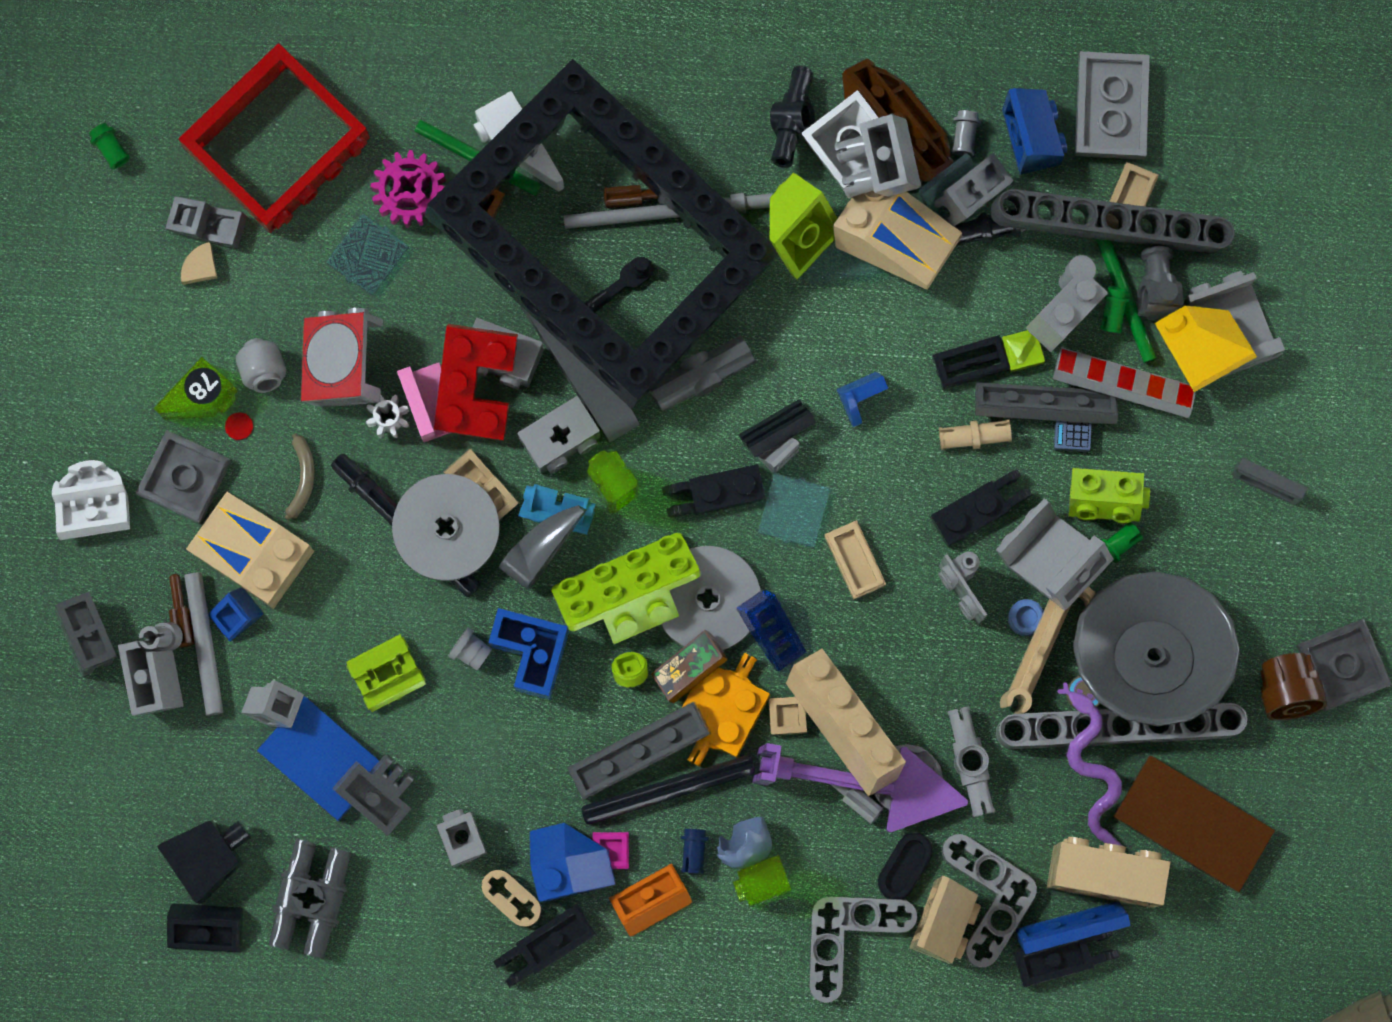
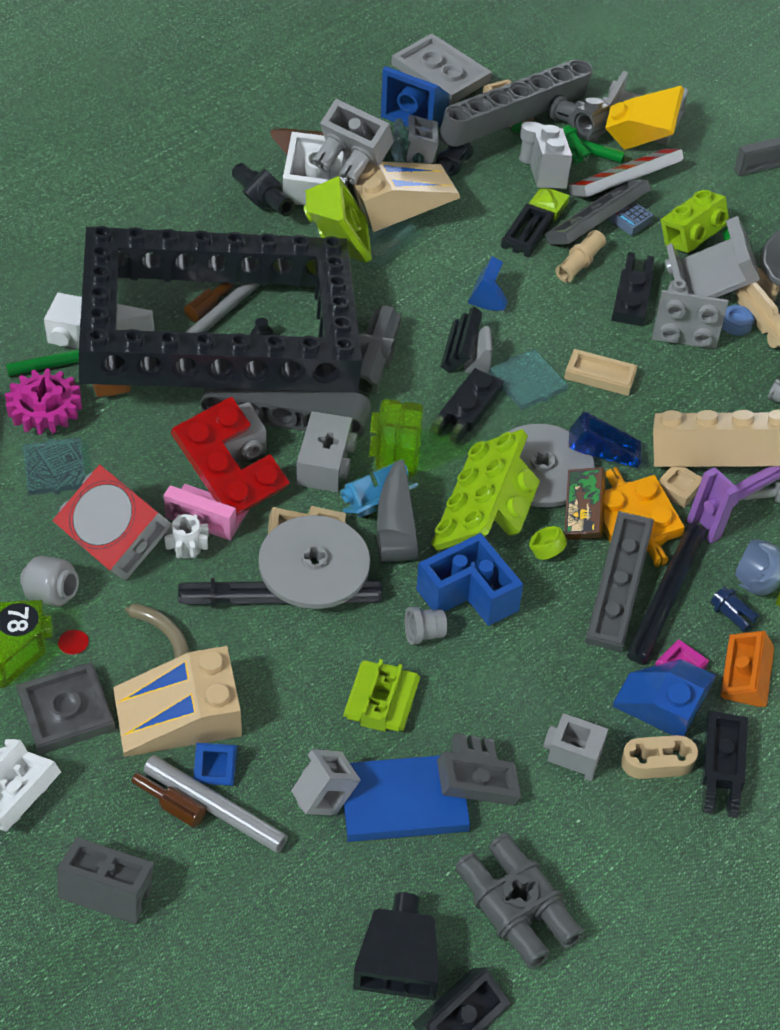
camera: 50 degrees left, 30 degrees down
light grey hinge [118,622,184,716] -> none

